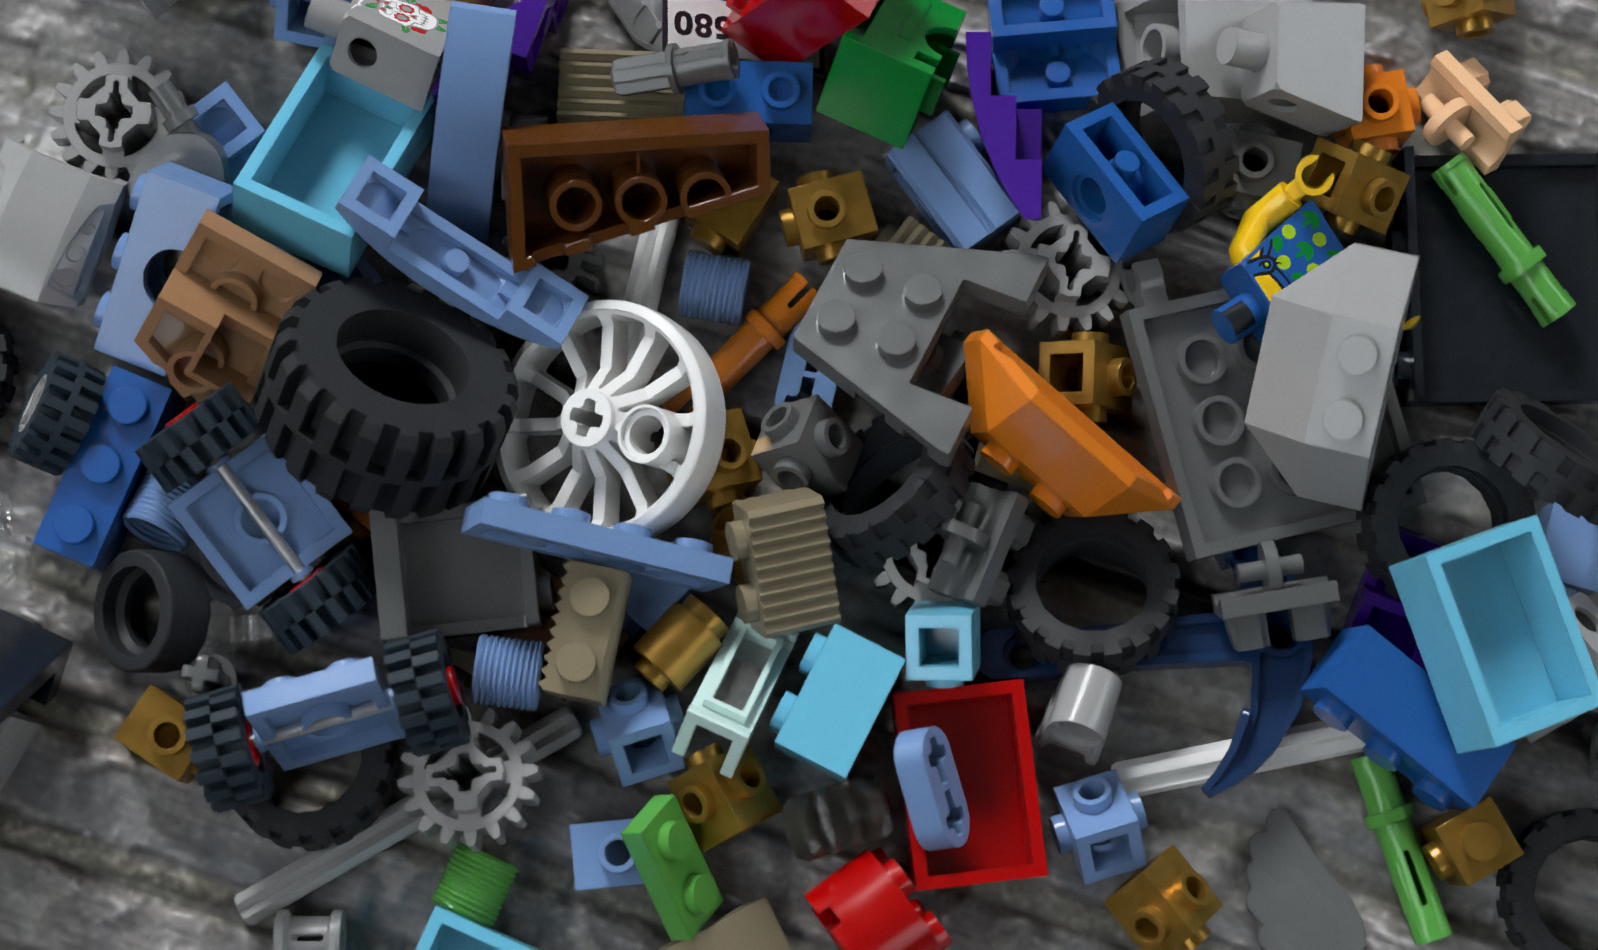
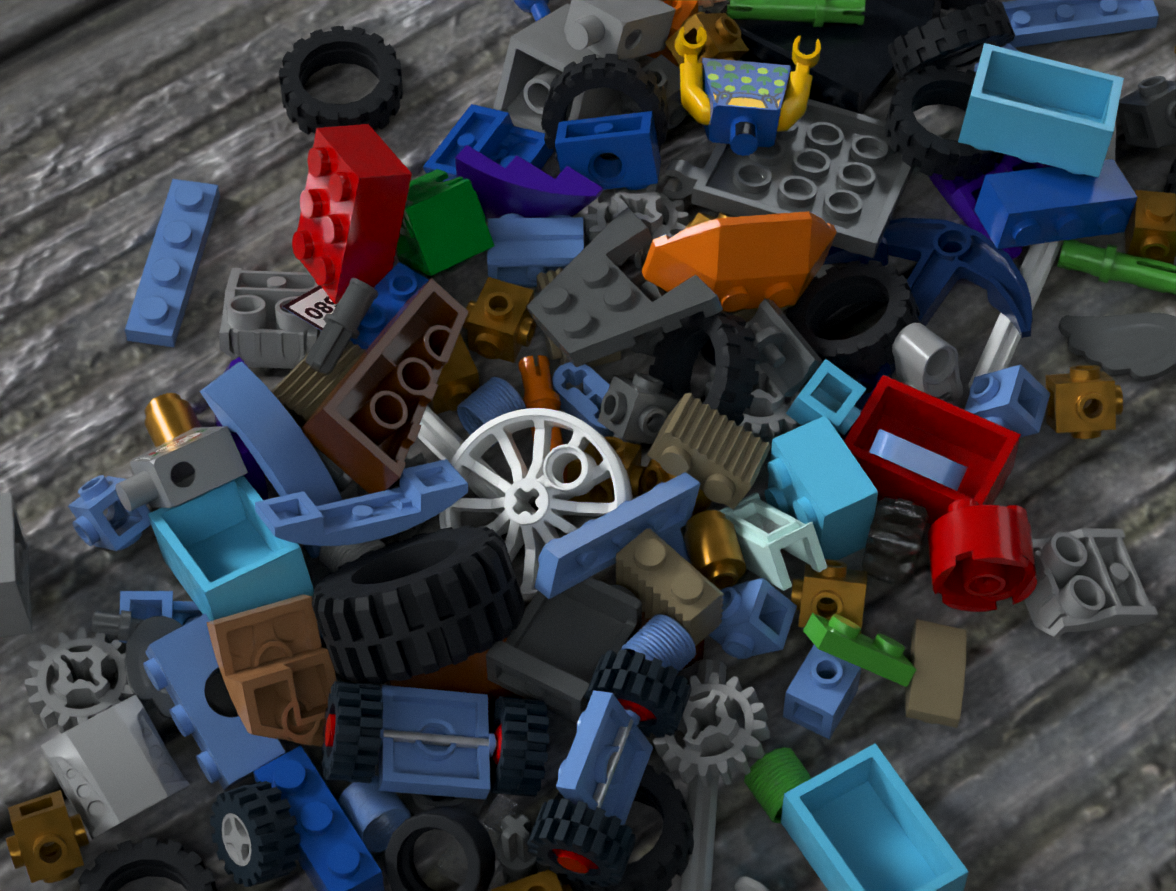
camera: 50 degrees left, 25 degrees down
dark grey hips [1210,540,1340,652] -> none
light grey wedge [1244,243,1420,511] -> none

